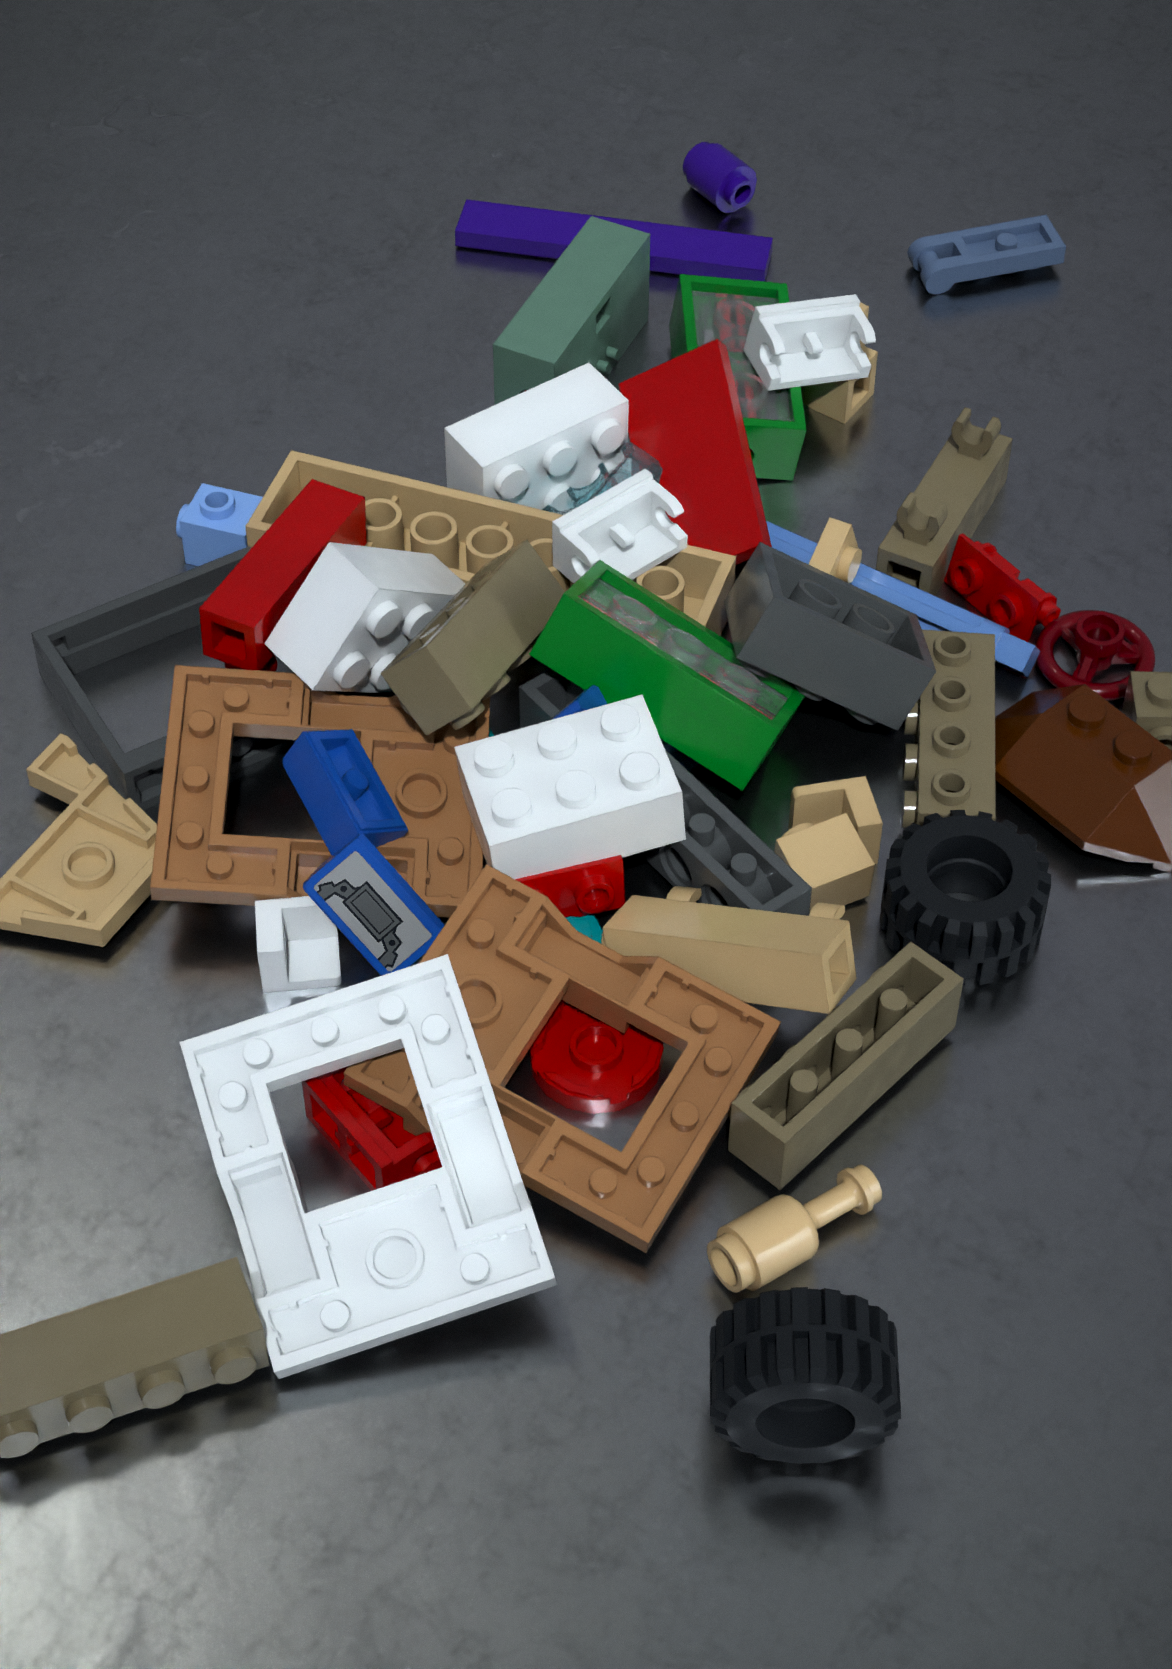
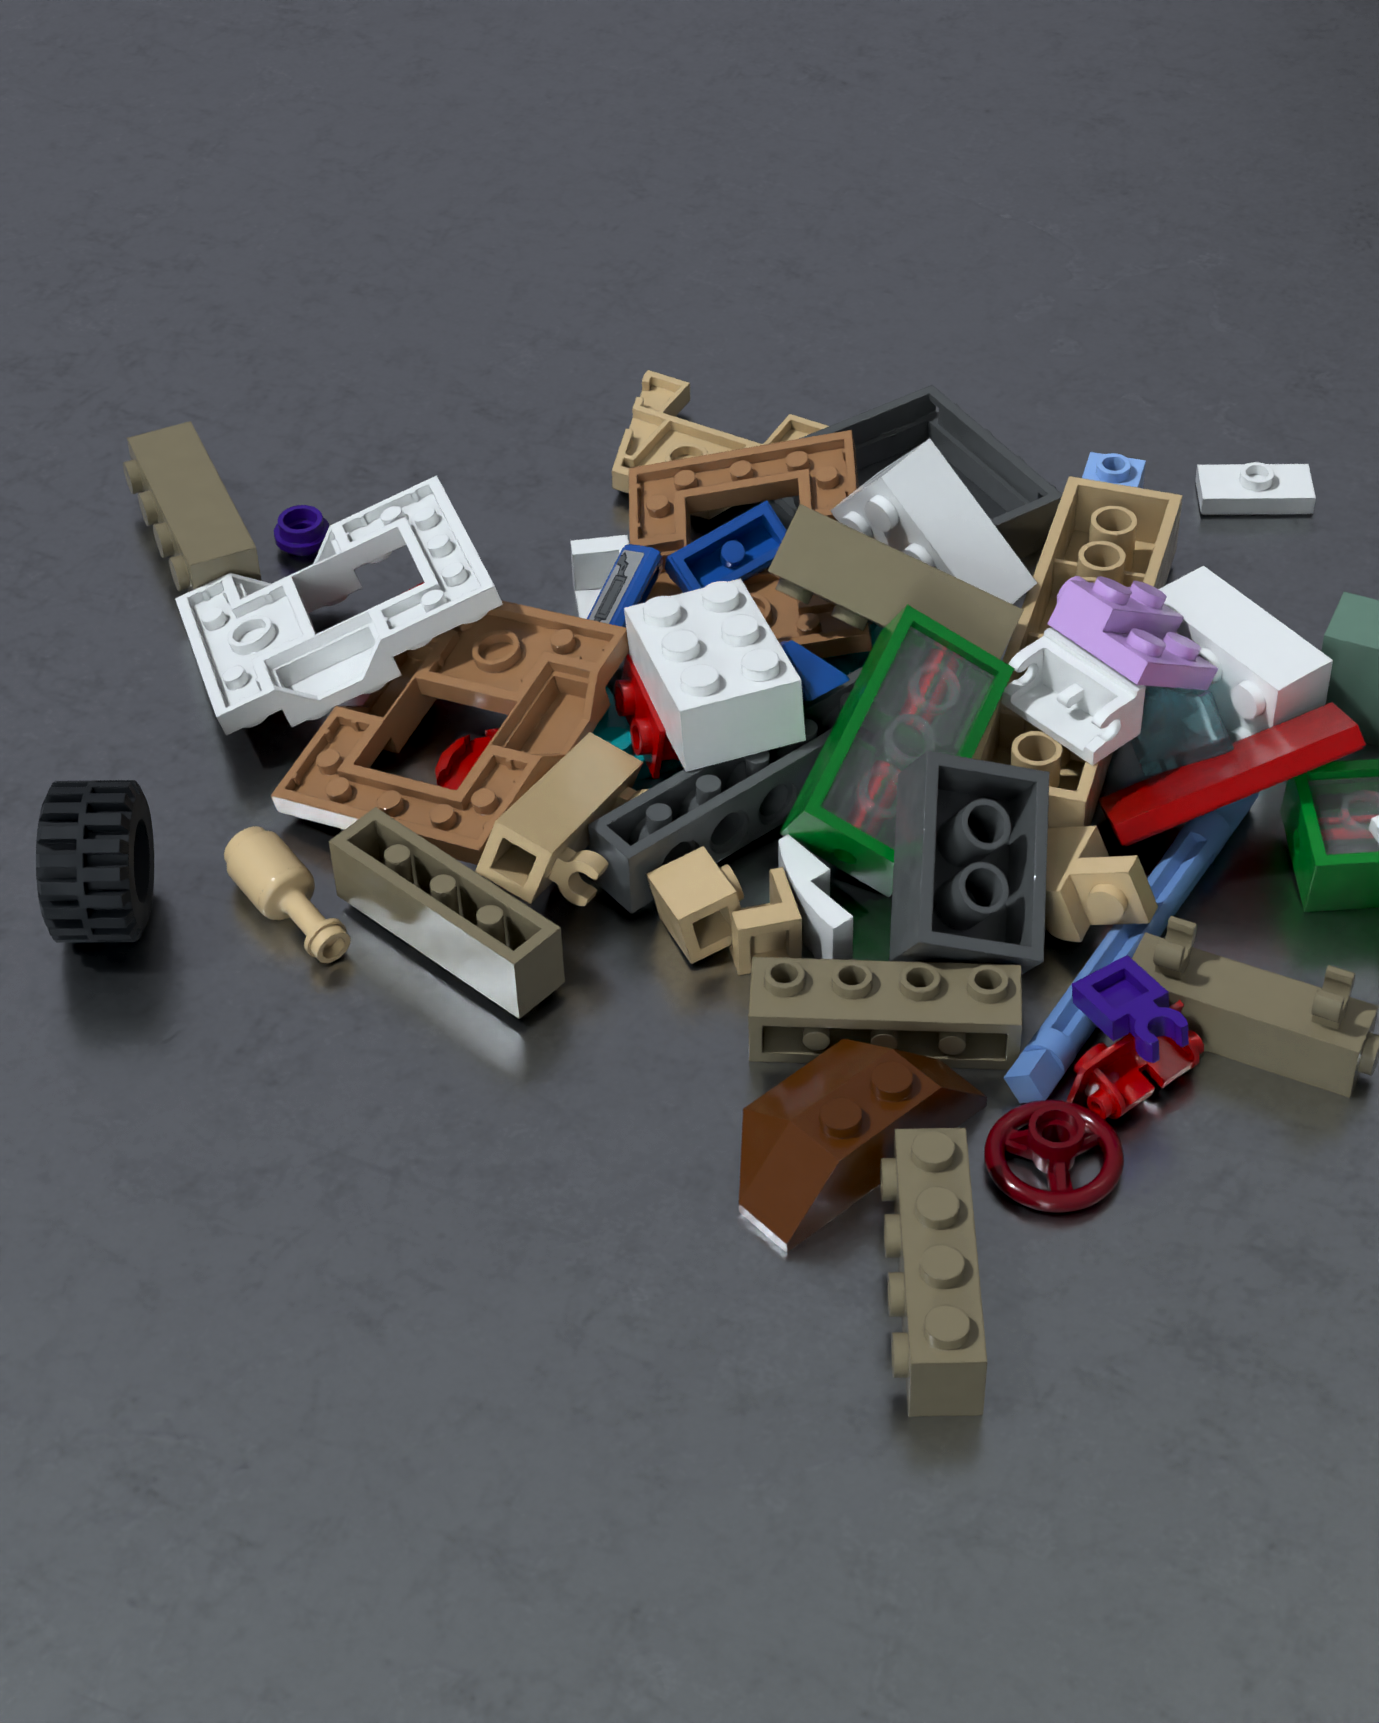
camera: 90 degrees right, 5 degrees down
red brick [199,479,367,672] -> none
black tyre [880,810,1051,986] -> none
none -> dark purple plate [274,505,329,556]
none -> white slope [778,835,853,960]
none -> lavender plate [1047,576,1218,690]
none -> dark purple plate [1072,955,1189,1063]
none -> white plate [1195,462,1316,515]

